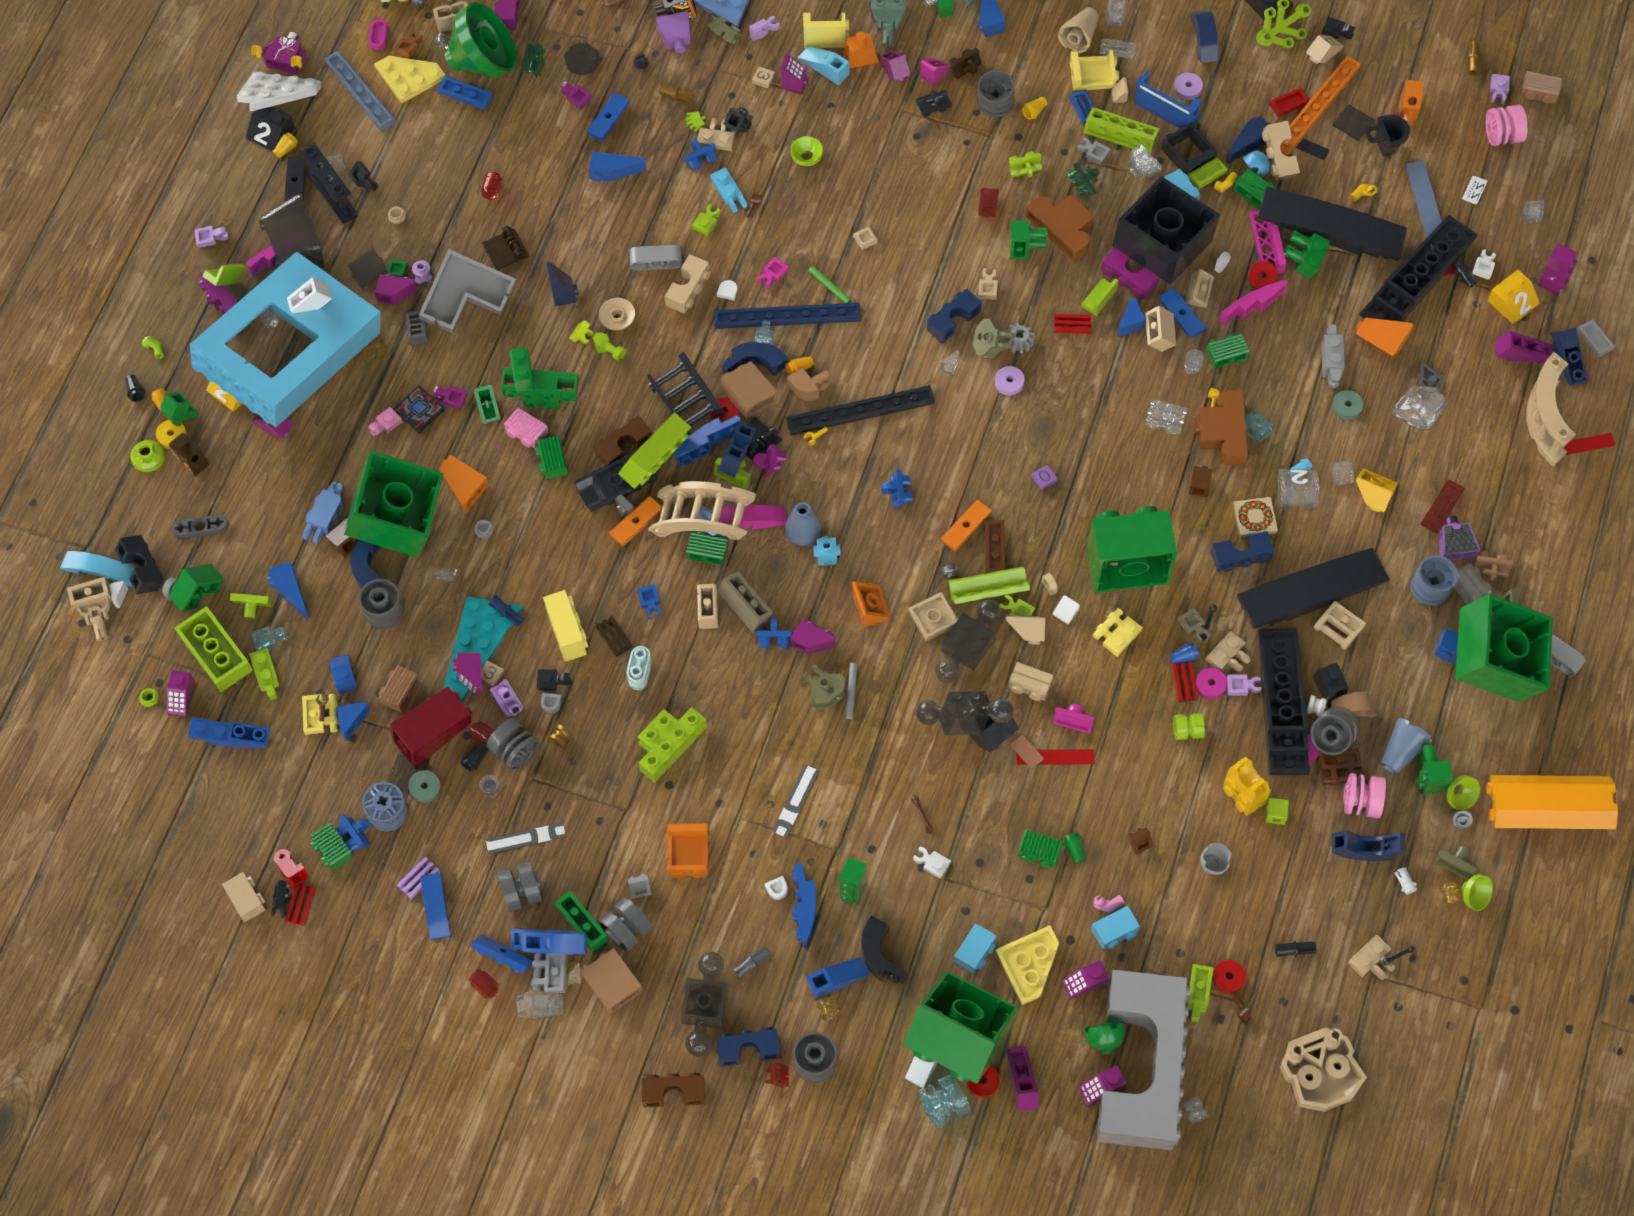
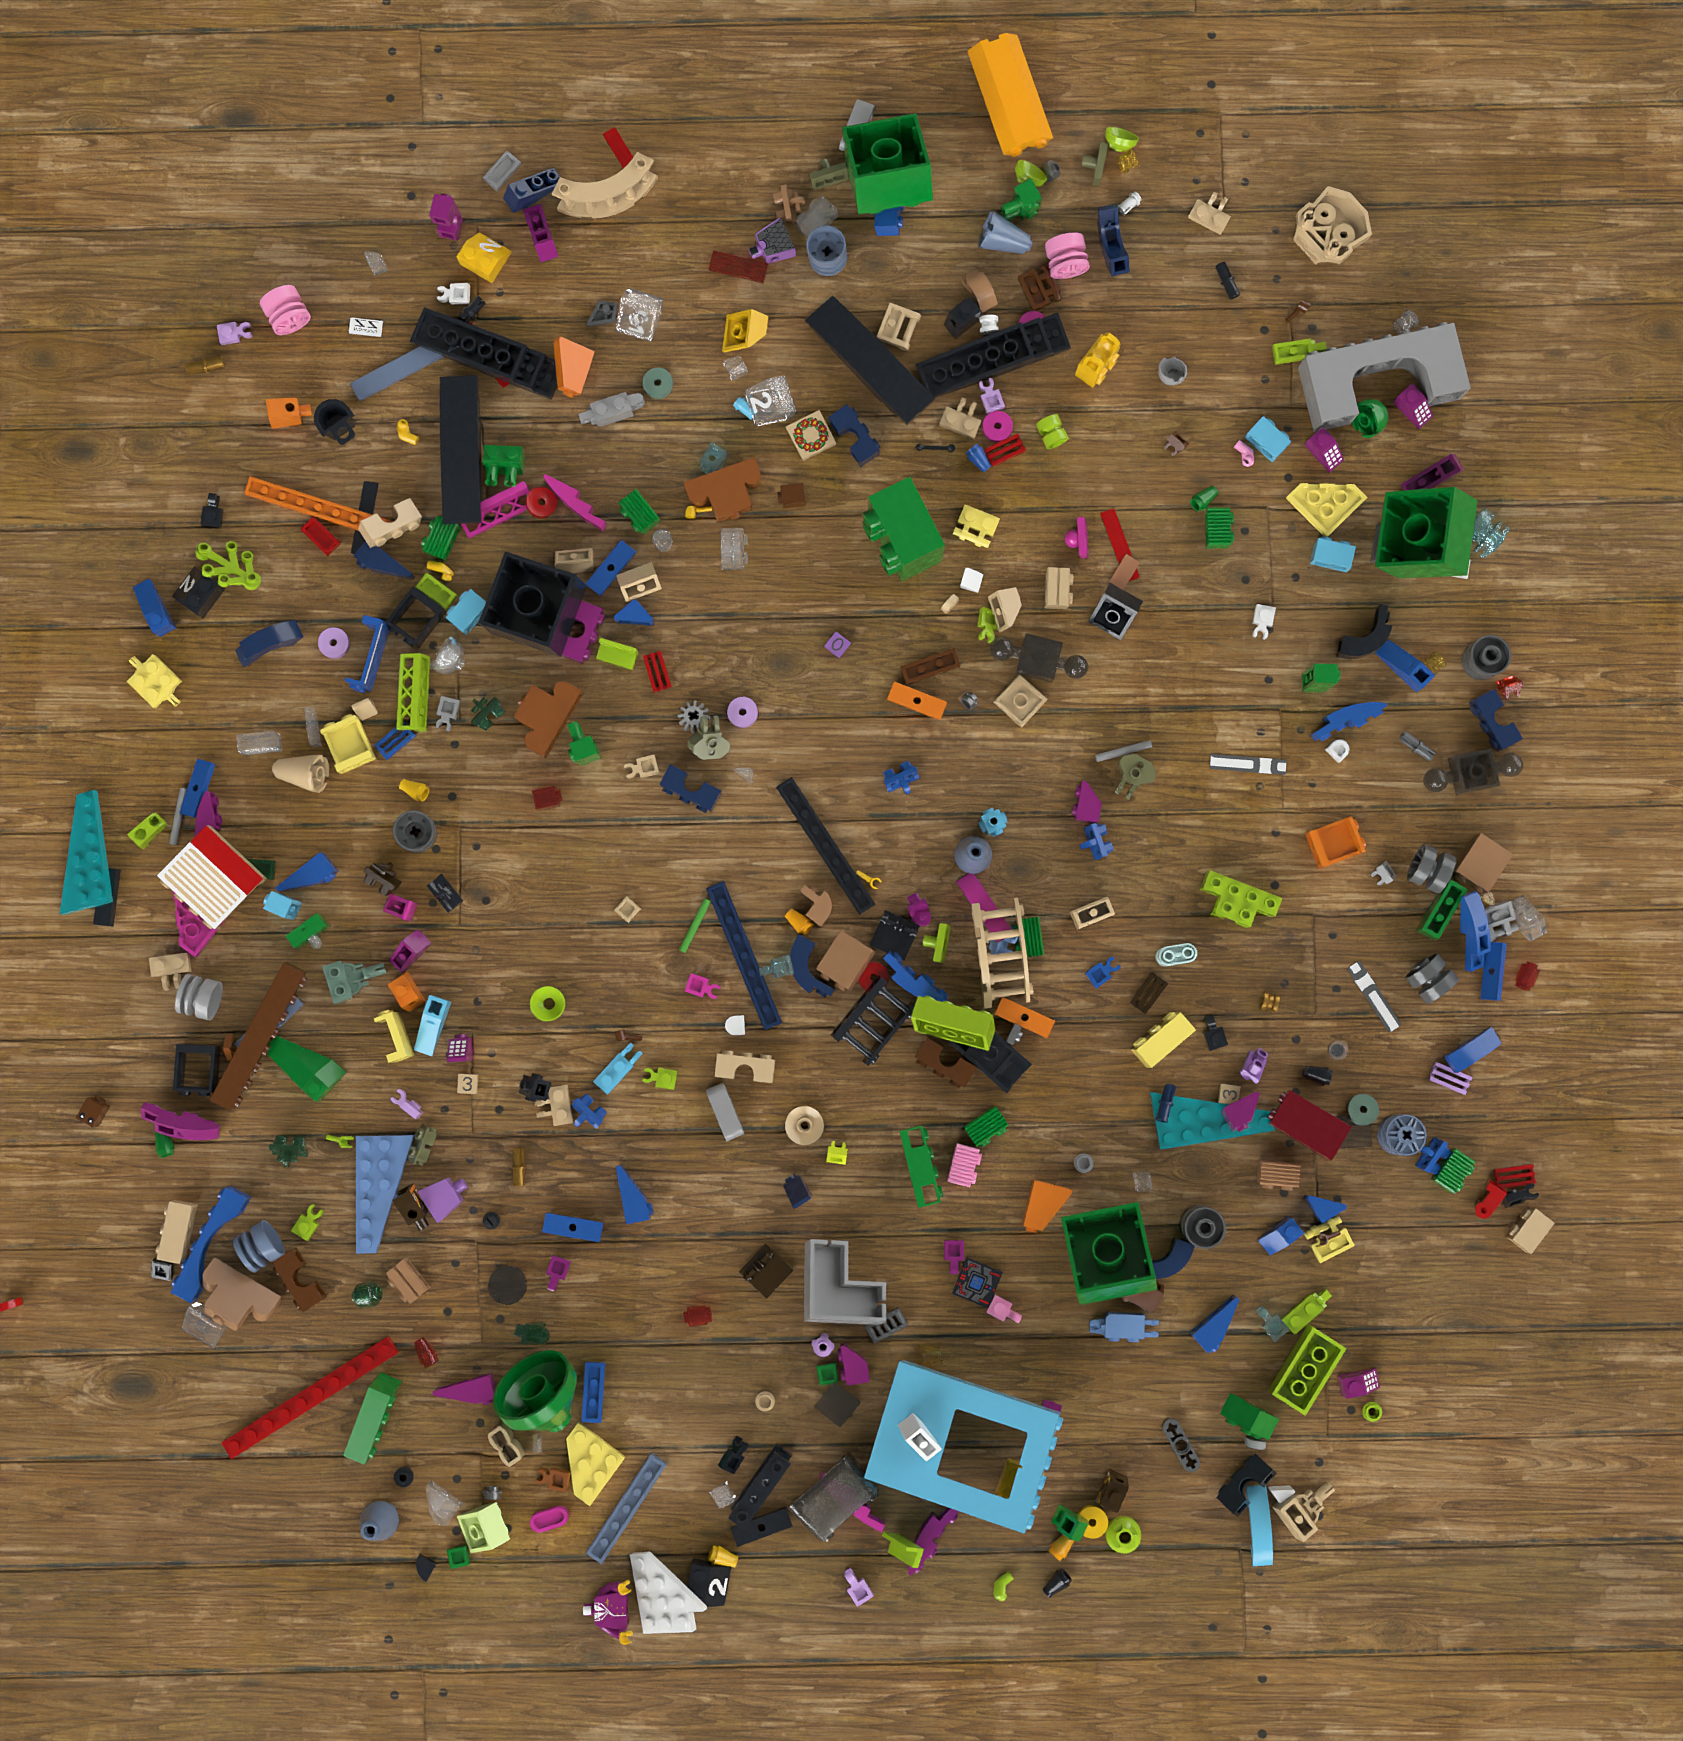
camera: 110 degrees left, 20 degrees up
blue slope [188,717,270,748] -> none
lime tile [230,593,273,619] -> none
clear red brick [469,721,495,747] -> none
green slope [473,384,501,424] -> none
dark grey wheel [487,718,540,771] -> none
green brick [509,347,535,393] -> none
light grey tile [541,692,562,714] -> none
lime leg [593,332,626,362] -> none
reddish brown arch [642,1073,705,1108] -> none
lime piece [686,111,706,133] -> none
dark blue arch [718,421,756,478] -> none
dark tan brick [718,571,773,633] -> none
orange slope [852,581,892,627] -> none
reddish brown hinge [911,796,933,834] -> none
clear smoke brick [916,691,1014,735] -> none
lime fence [949,567,1030,604] -> none
lime hips [1009,151,1042,178] -> none
dark tan plate [1178,608,1210,644] -> none
red piece [1212,960,1246,994] -> none
white tile [1214,251,1231,273] -> none
dark azure hair [1243,151,1270,176] -> none
lime piece [1265,798,1289,825] -> none
tan slope [1306,35,1344,64] -> none
dark grey wheel [1311,706,1360,755] -> none
clear smoke piece [1332,104,1375,141] -> none
black hinge [1382,945,1416,965] -> none
medium nougat brick [1521,71,1562,104] -> none

